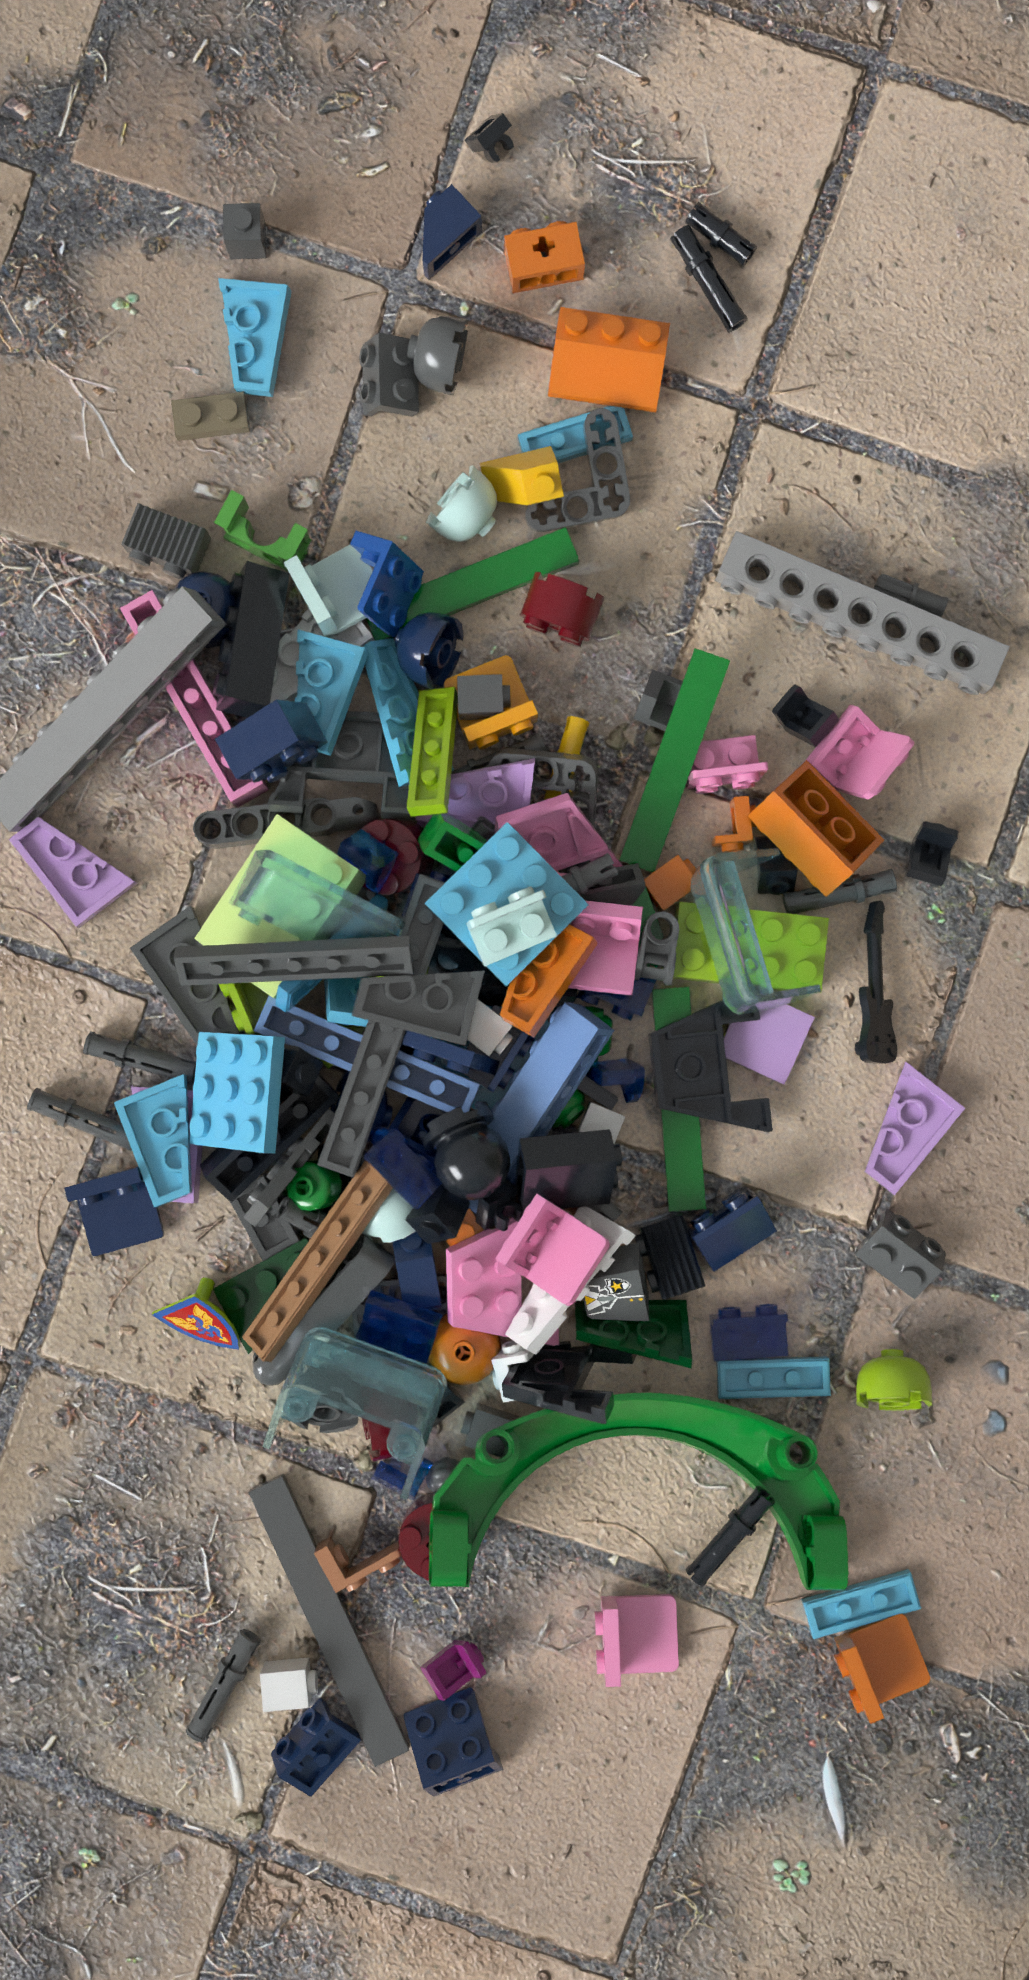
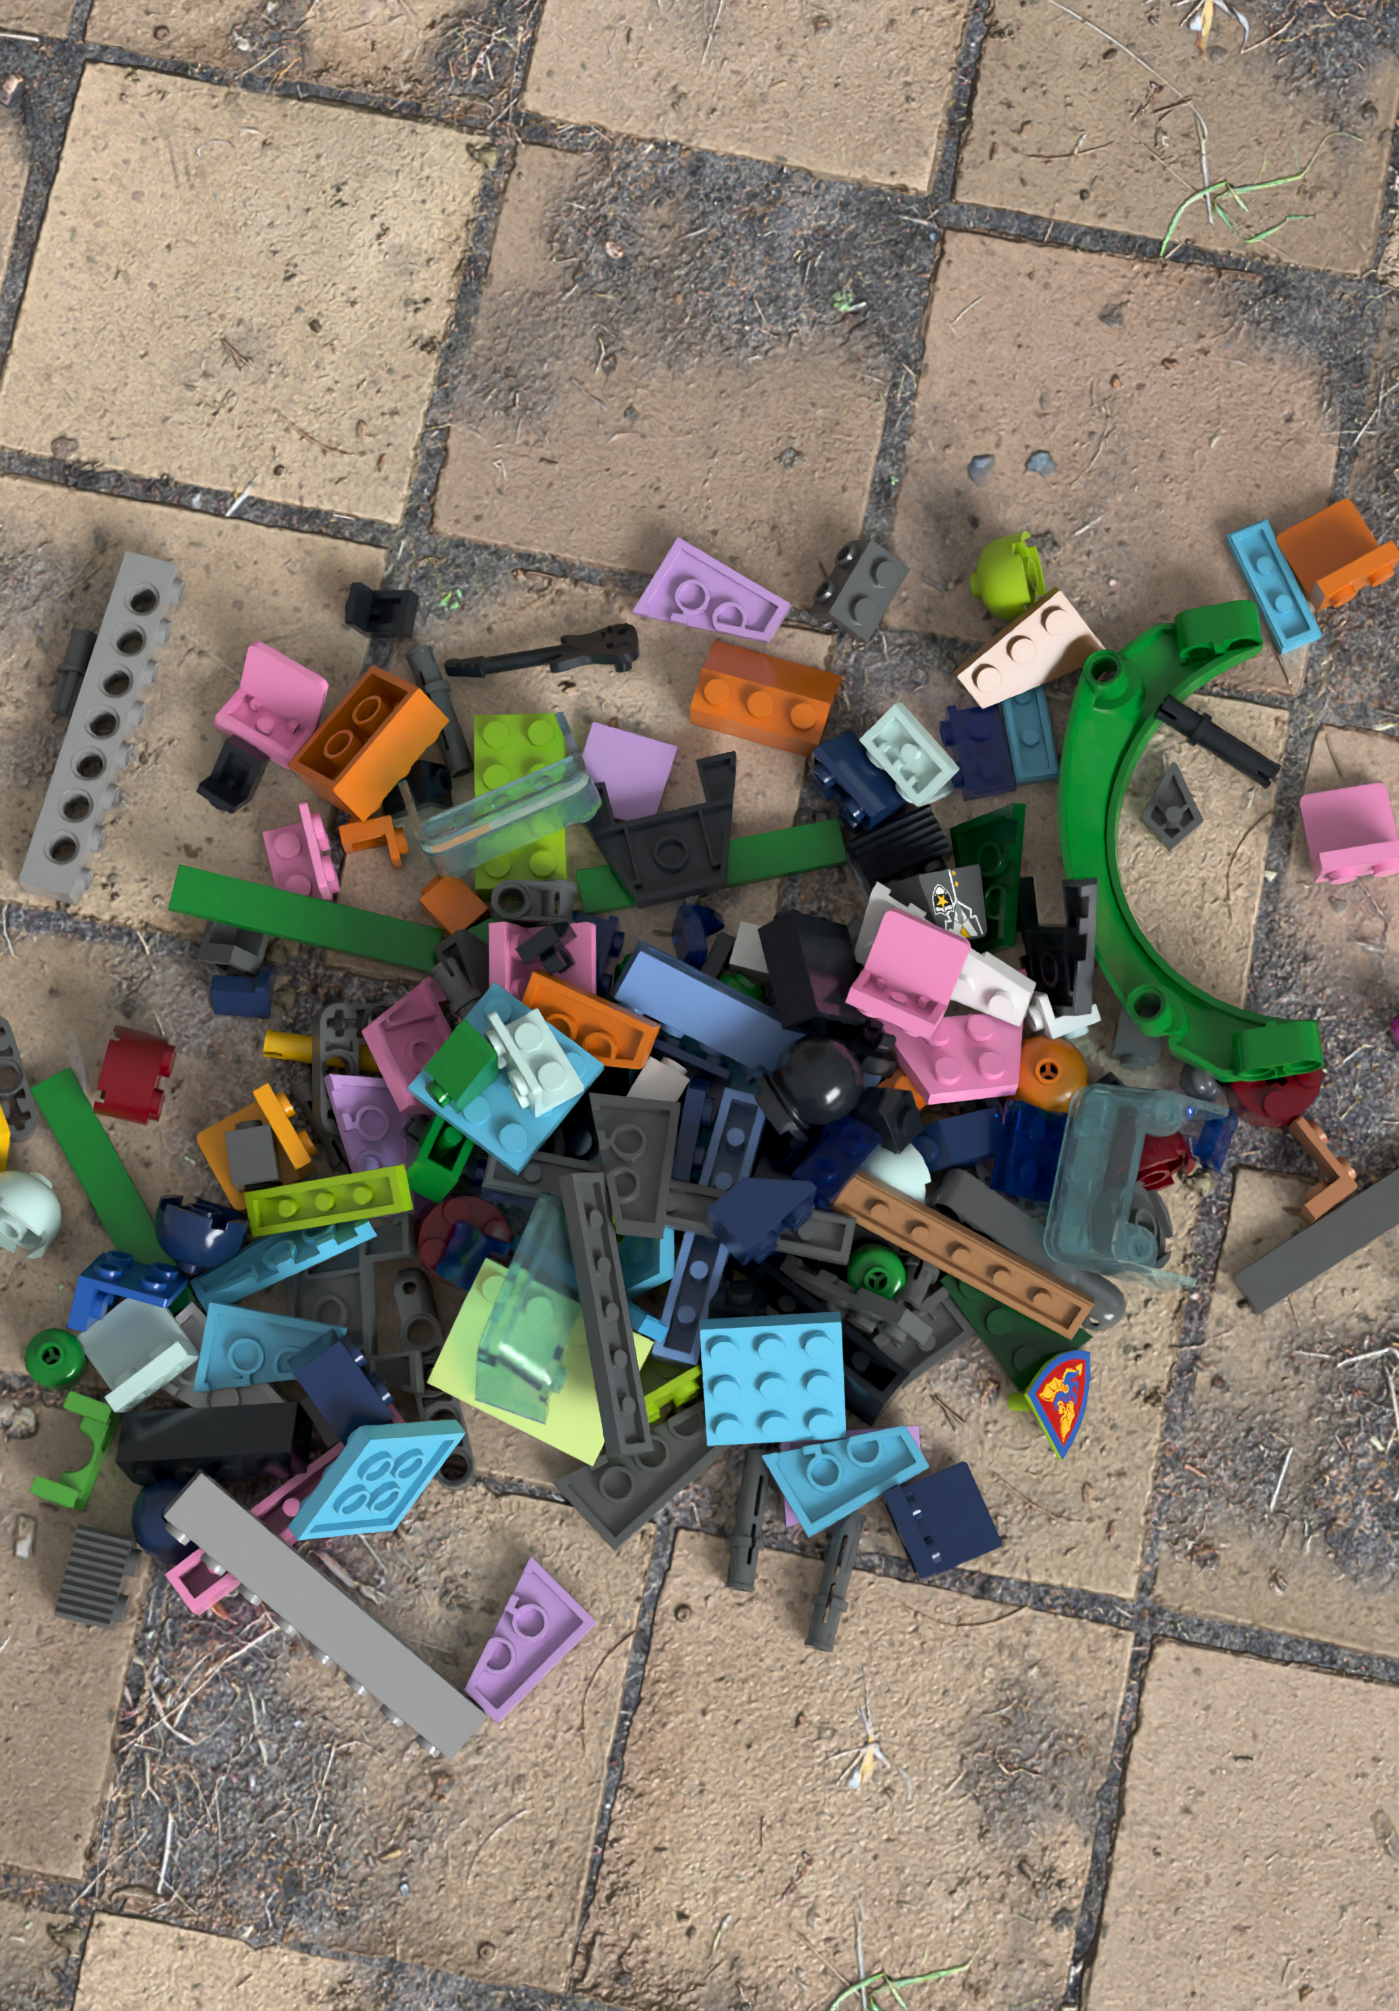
camera: 95 degrees left, 10 degrees down
none -> green head [24,1328,89,1391]
none -> dark blue tile [210,963,277,1019]
none -> medium azure plate [288,1419,466,1540]
none -> green slope [424,1019,499,1114]
none -> black tile [515,921,577,975]
none -> orange slope [690,640,842,758]
none -> dark blue slope [706,1177,817,1267]
none -> light aqua bracket [859,702,960,807]
none -> wing [952,586,1106,709]
none -> dark grey piece [1140,762,1204,852]

